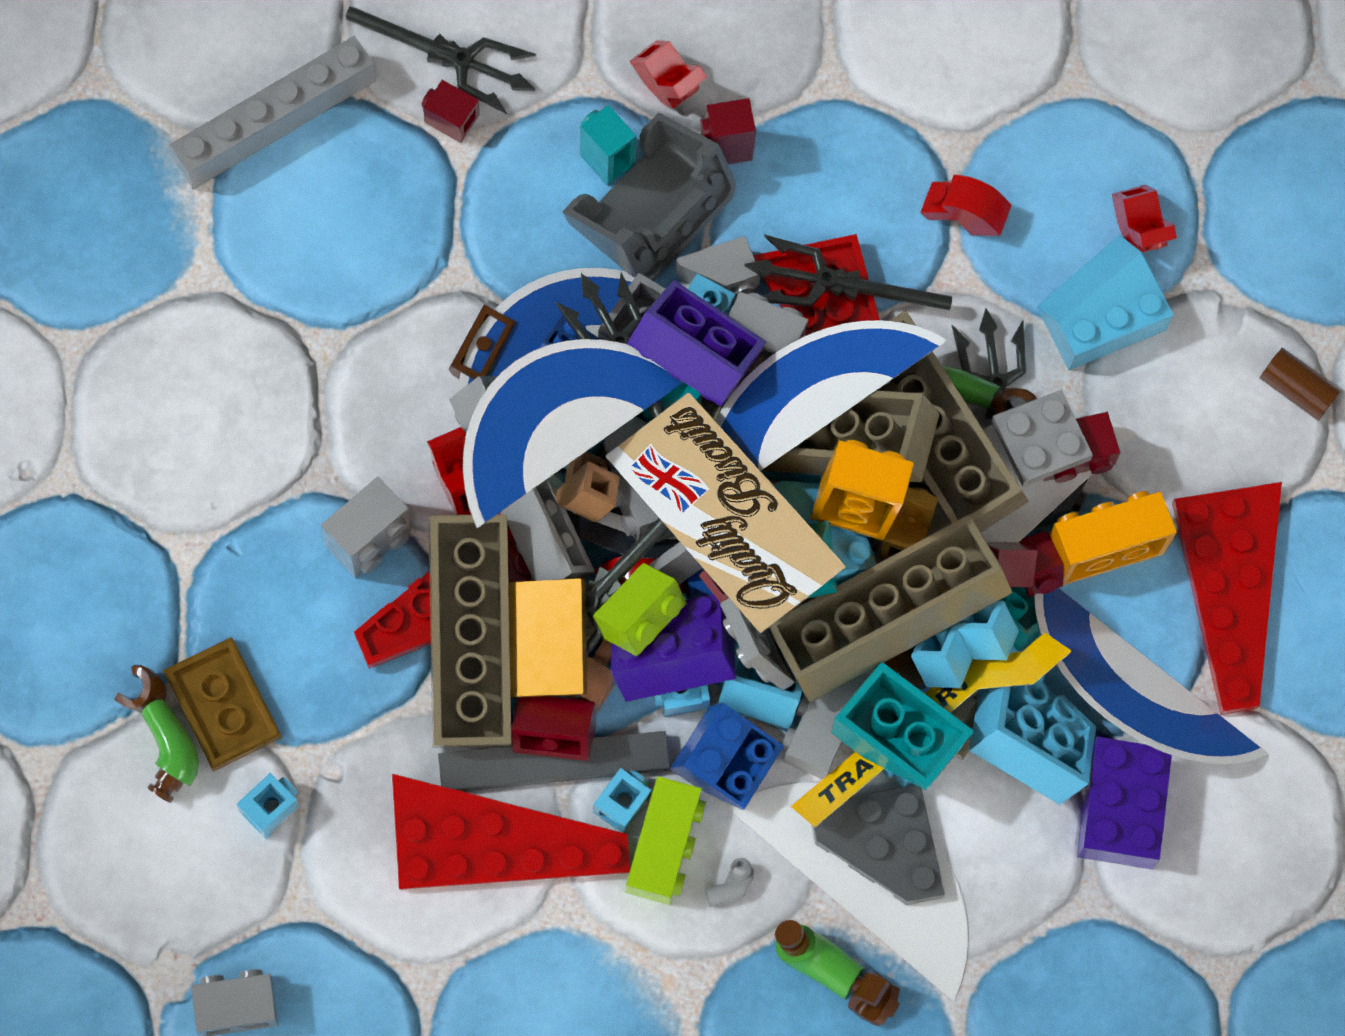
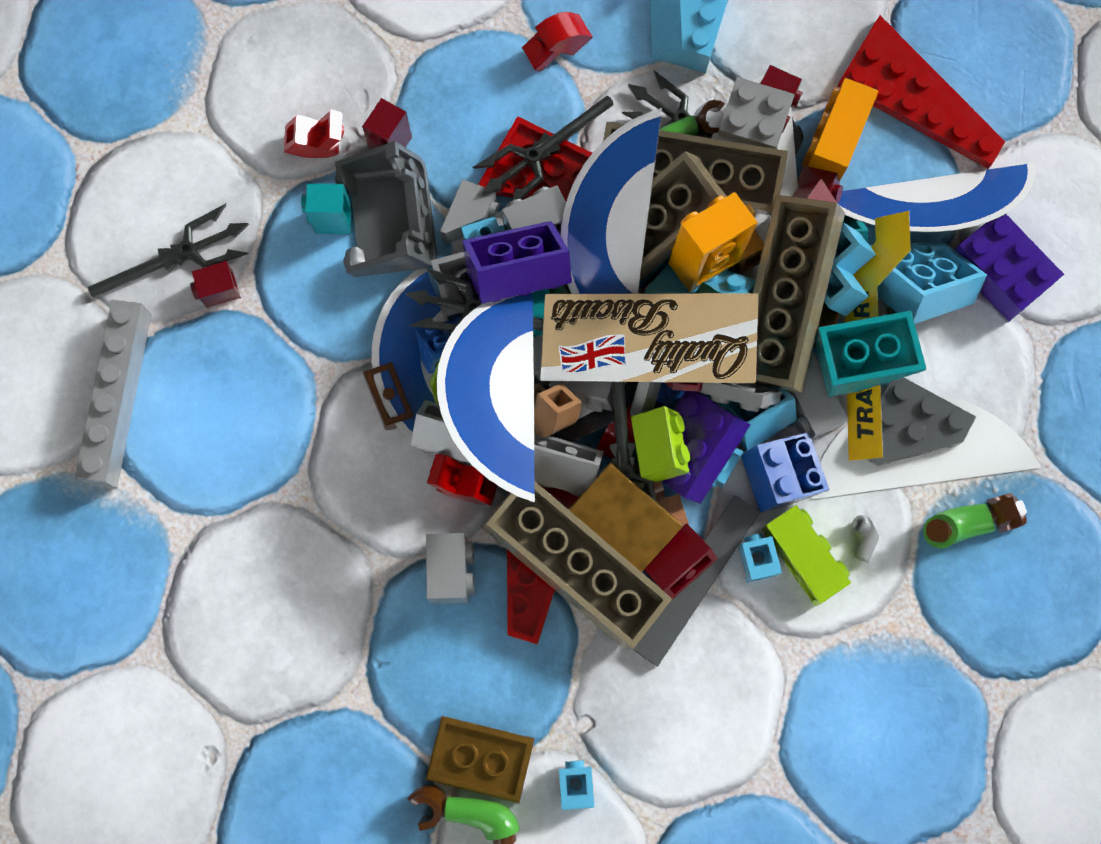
camera: 45 degrees left, 5 degrees up
red wing [392,774,630,890] -> none

